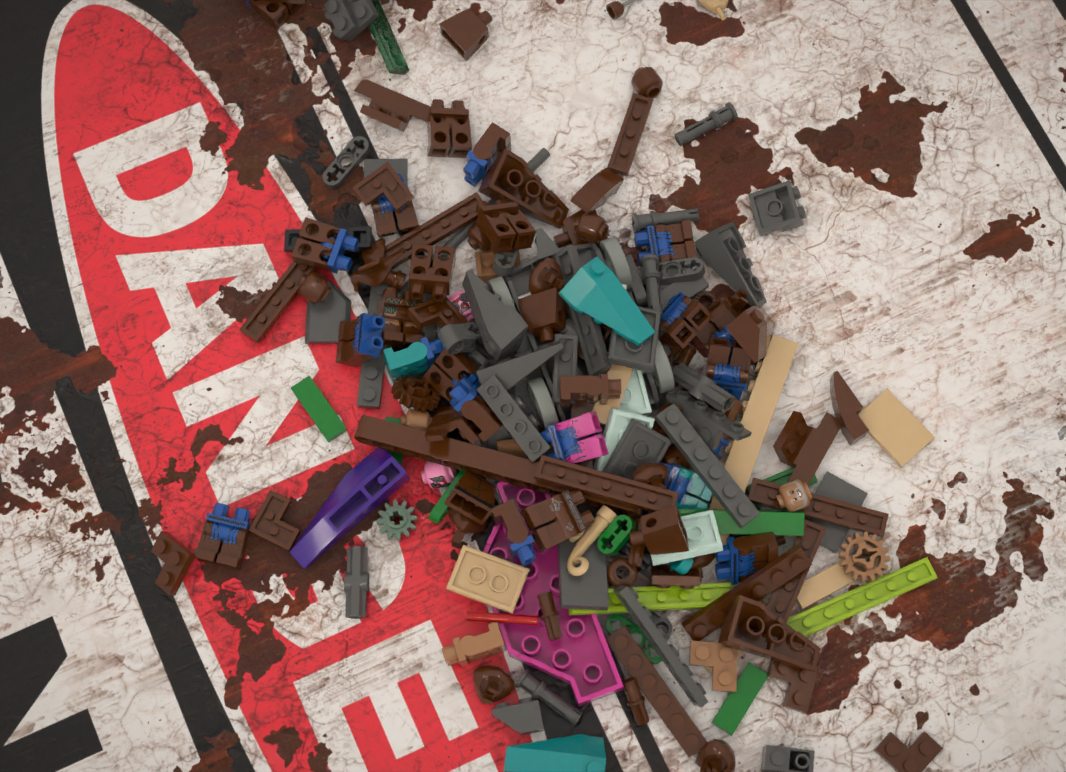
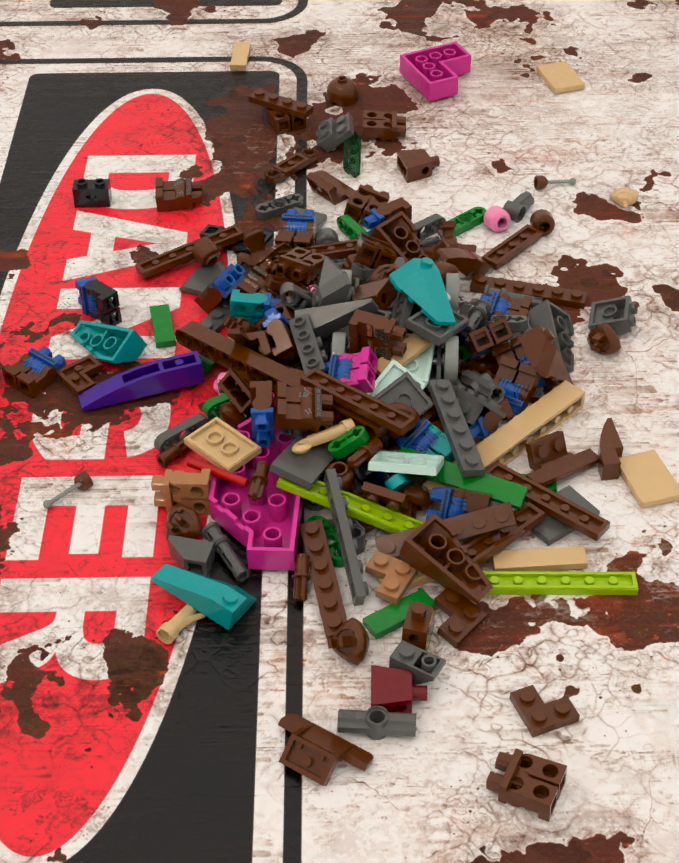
camera: 25 degrees right, 30 degrees down
reddish brown hips [291,217,359,274] -> none
dark grey piece [344,546,369,619] -> none
reddish brown plate [352,162,414,211] -> none
sand green gear [376,499,418,542] -> none
reddish brown torso [630,505,689,555] -> none
dark grey pin [674,102,738,146] -> none
medium nougat head [776,479,813,512] -> none
medium nougat gear [838,531,890,583] -> none
none -> hinge [43,471,93,509]
none -> teal wedge [70,320,147,364]
none -> black brick [72,178,112,208]
none -> black hips [75,276,122,326]
none -> dark grey beam [154,413,210,452]
none -> reddish brown hips [155,177,203,212]
none -> reddish brown axle [156,435,189,467]
none -> reddish brown plate [264,147,318,184]
none -> dark grey head [314,228,339,245]
none -> green beam [337,214,370,240]
none -> reddish brown torso [402,602,434,652]
none -> dark grey beam [414,213,446,240]
none -> reddish brown animal [423,221,477,261]
none -> green beam [448,207,487,237]
none -> reddish brown plate [470,275,588,309]
none -> bright pink head [483,206,511,232]
none -> dark grey piece [503,191,534,221]
none -> reddish brown piece [587,322,621,355]

